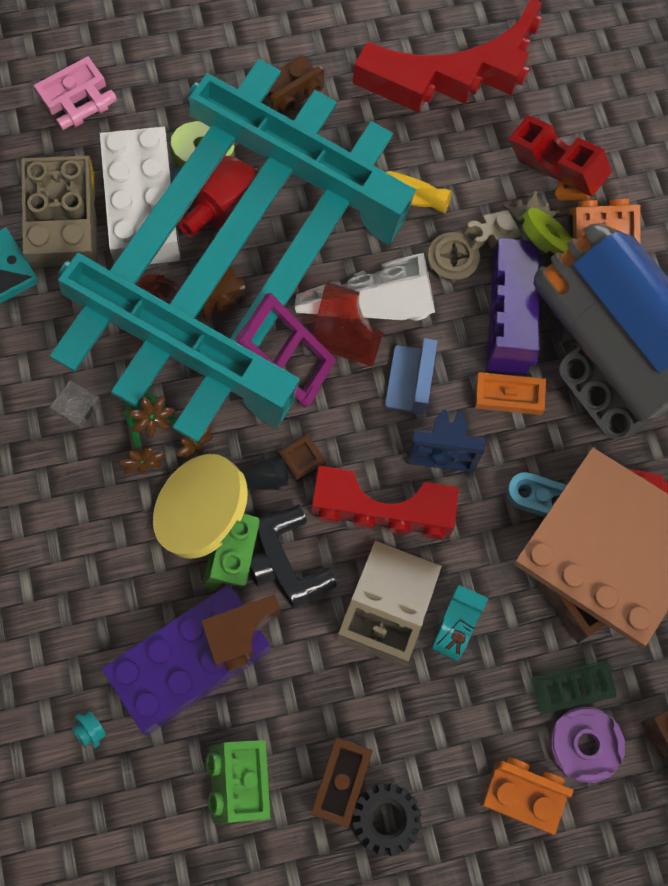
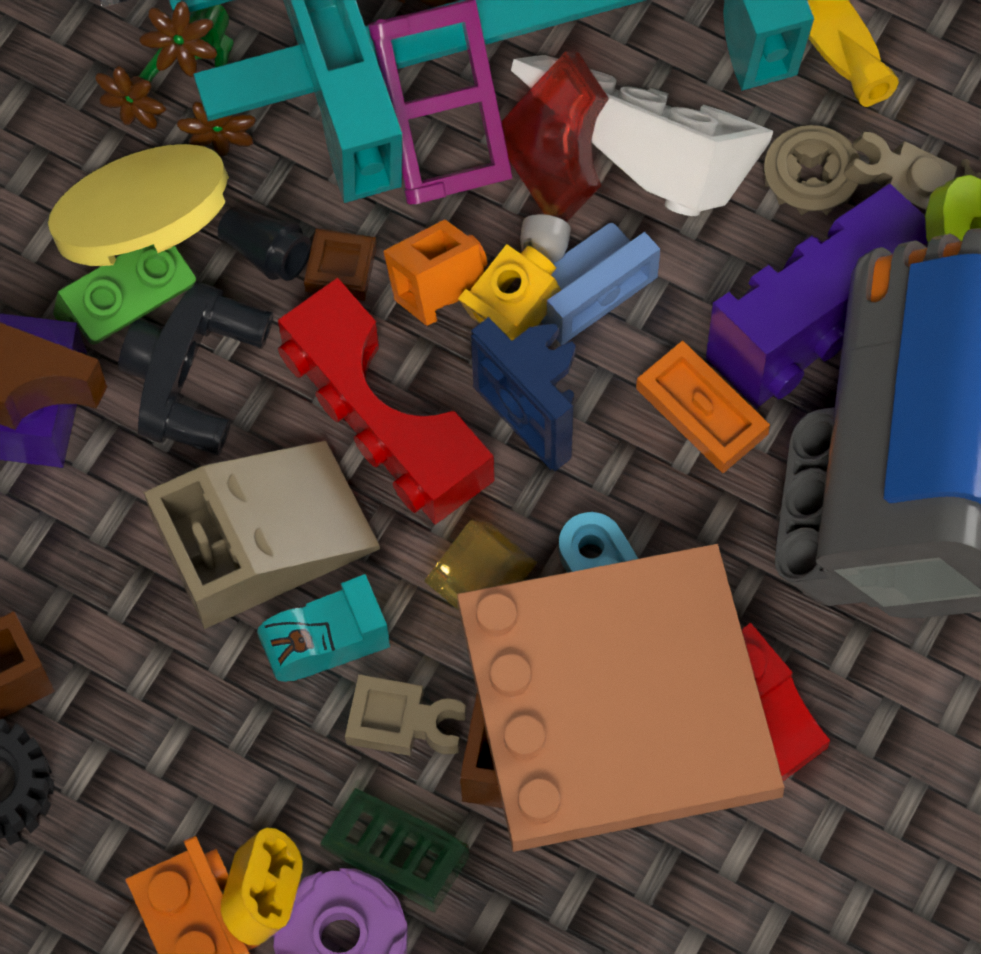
camera: 50 degrees right, 5 degrees down
none -> yellow beam [220,828,303,946]
none -> dark tan plate [345,674,467,756]
none -> orange brick [383,219,487,326]
none -> clear yellow brick [424,520,537,610]
none -> yellow brick [458,244,561,341]
none -> light grey hinge [520,214,571,263]

